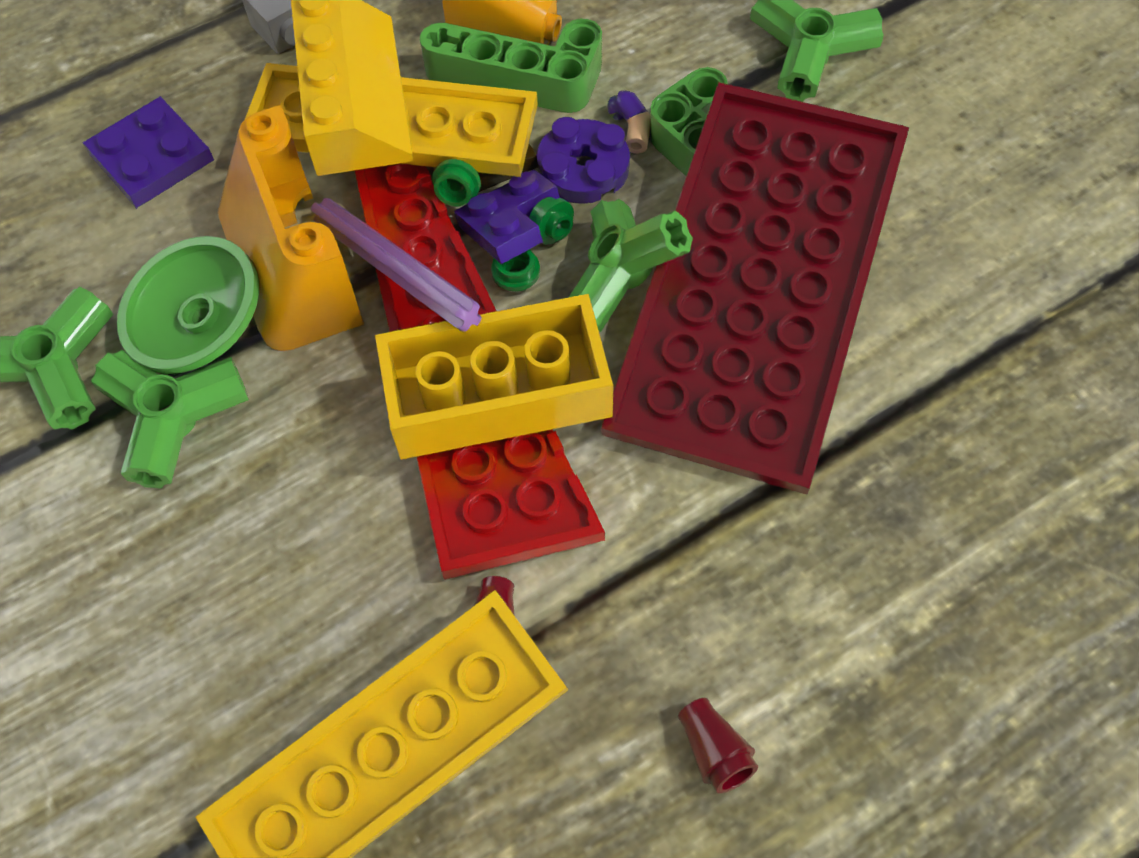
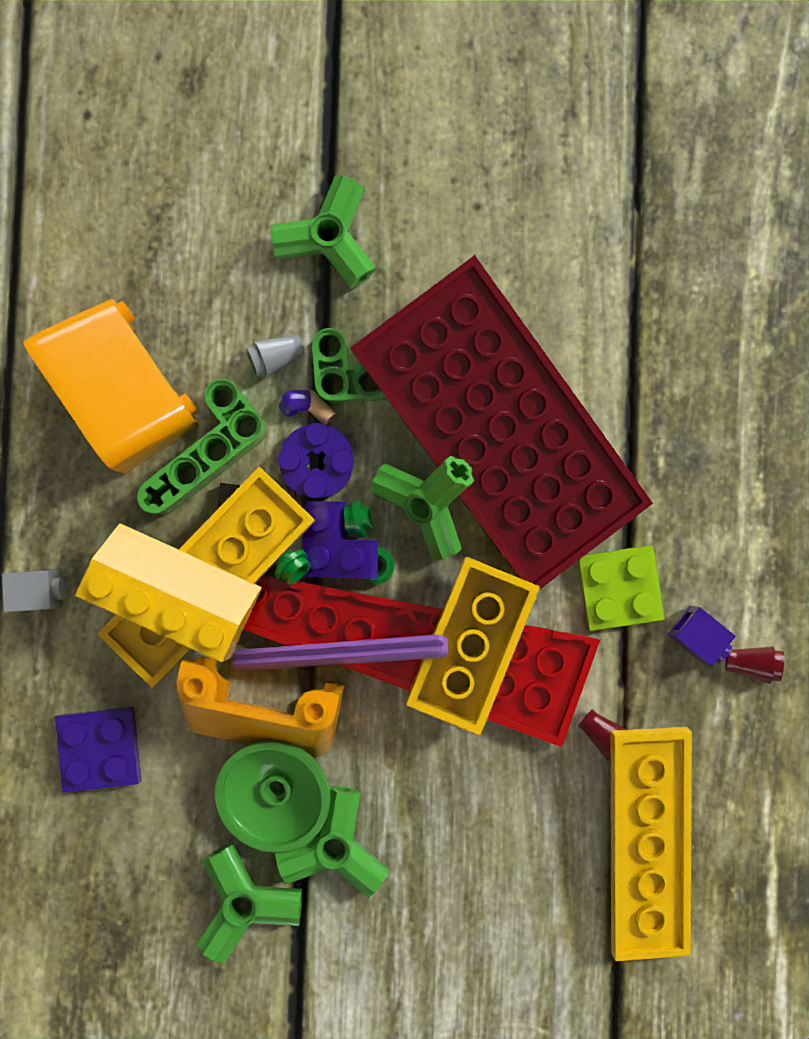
camera: 55 degrees left, 25 degrees up
none -> light grey cone [246,334,305,377]
none -> lime plate [577,545,665,631]
none -> dark purple brick [667,606,736,666]

